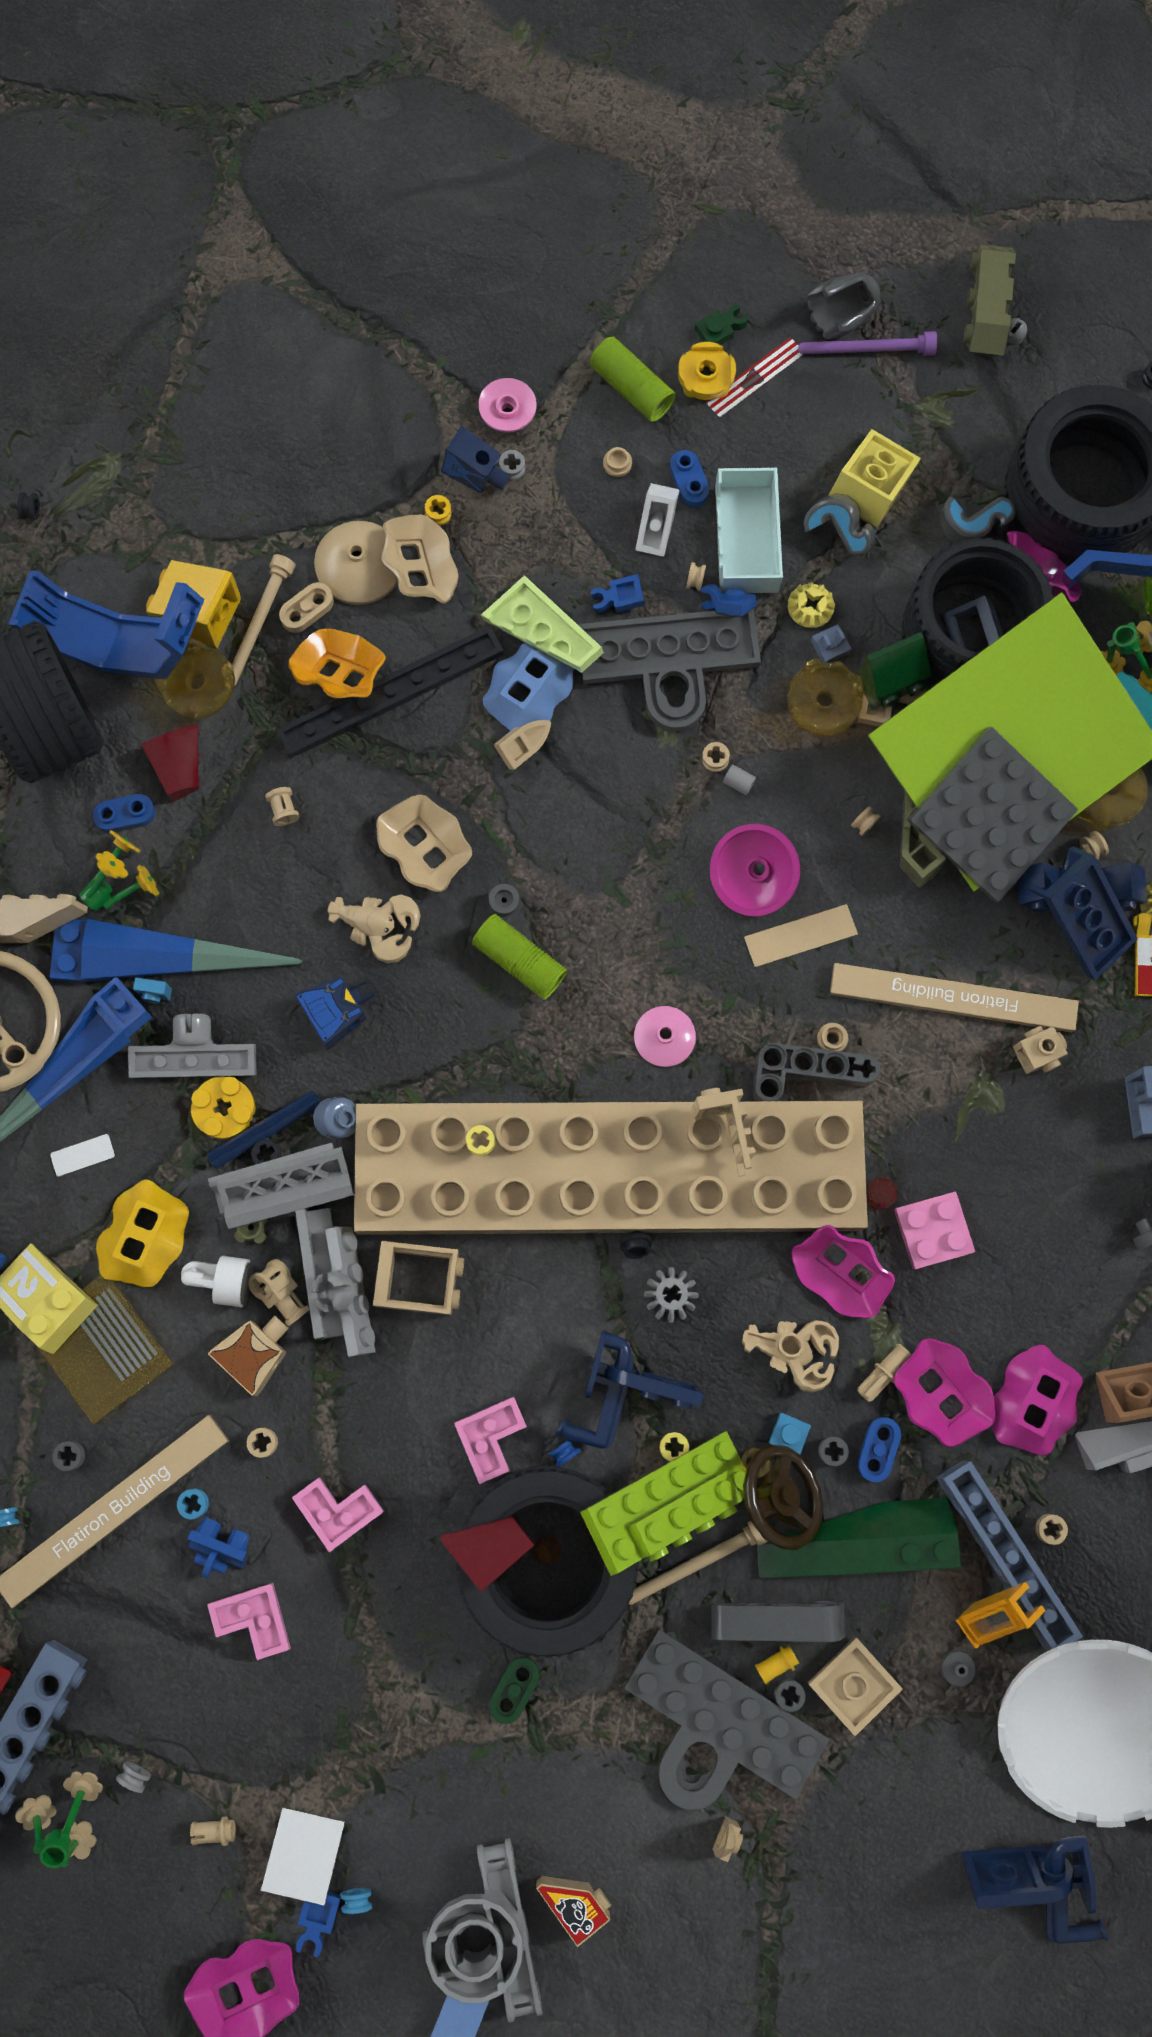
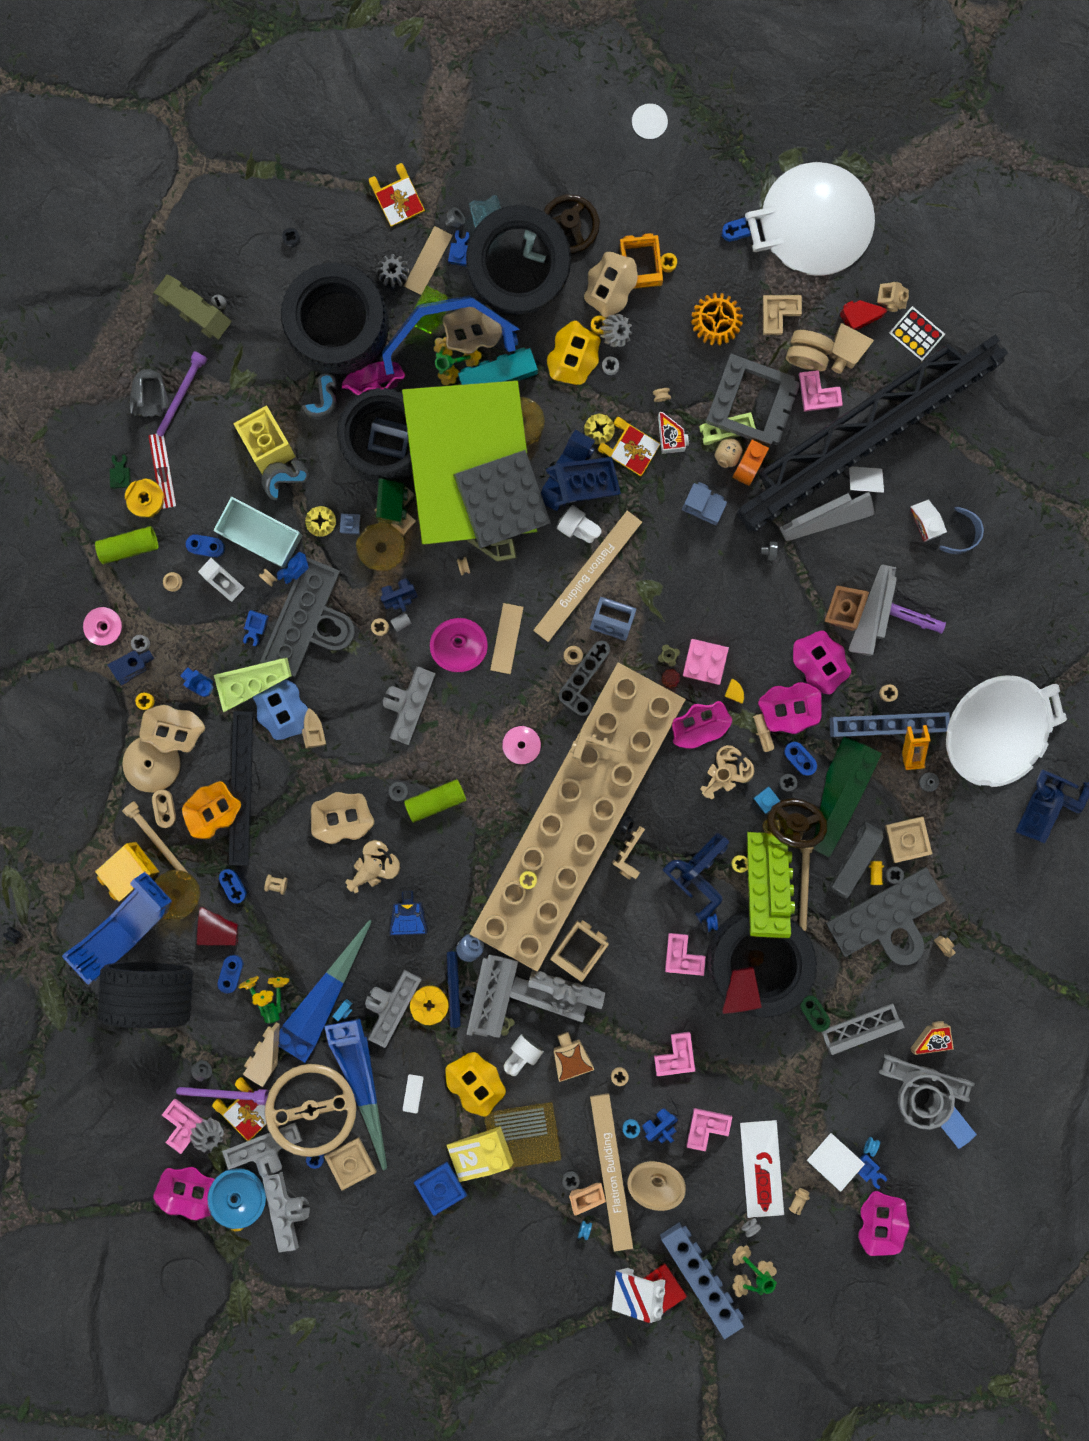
camera: 55 degrees left, 10 degrees up
tan connector [248,1259,310,1327] -> none
light grey gear [644,1267,699,1323] -> none
tan brick [1013,1026,1068,1075] -> none
tan bush [1080,831,1109,860] -> none
none -> blue hips [181,668,214,697]
none -> blue beam [219,869,247,903]
none -> dark blue hips [381,579,418,612]
none -> light grey plate [383,666,435,745]
none -> white piece [556,505,601,543]
none -> light nougat slope [569,1183,606,1215]
none -> sand blue tile [590,596,637,641]
none -> tan plate [611,826,645,880]
none -> tan dish [628,1161,686,1211]
none -> olive plate [658,645,680,667]
none -> yellow tile [724,679,744,704]
none -> white sticker [740,1120,784,1218]
none -> light grey fence [821,1003,904,1055]

